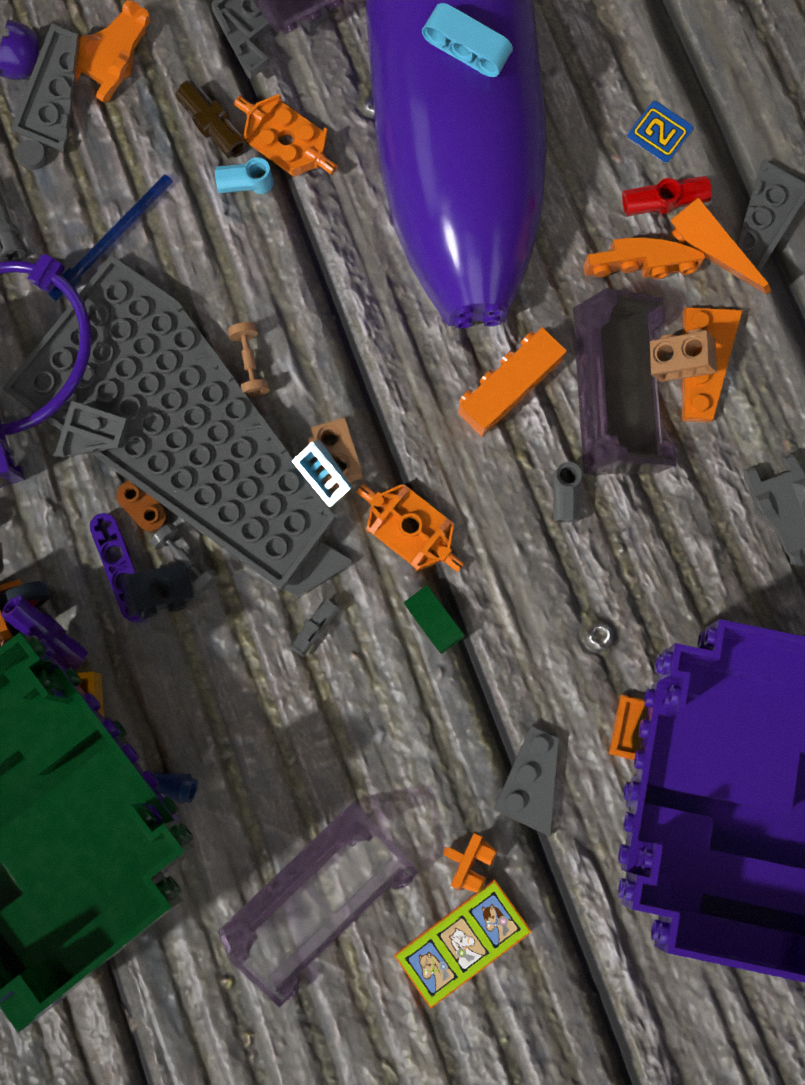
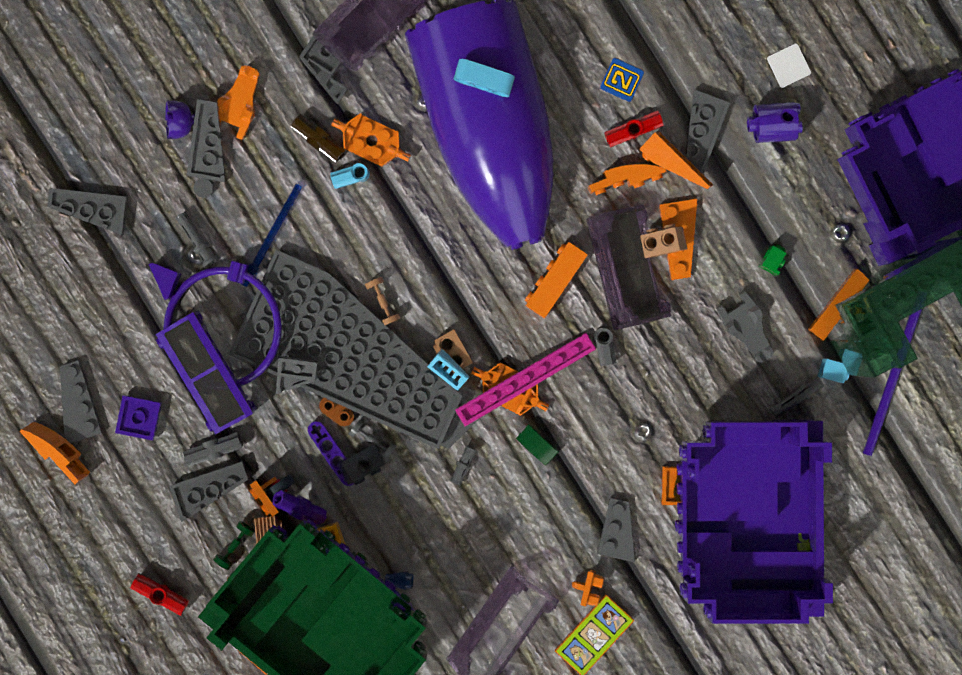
camera: 10 degrees left, 10 degrees up
none -> dark pink tile [455,333,596,427]

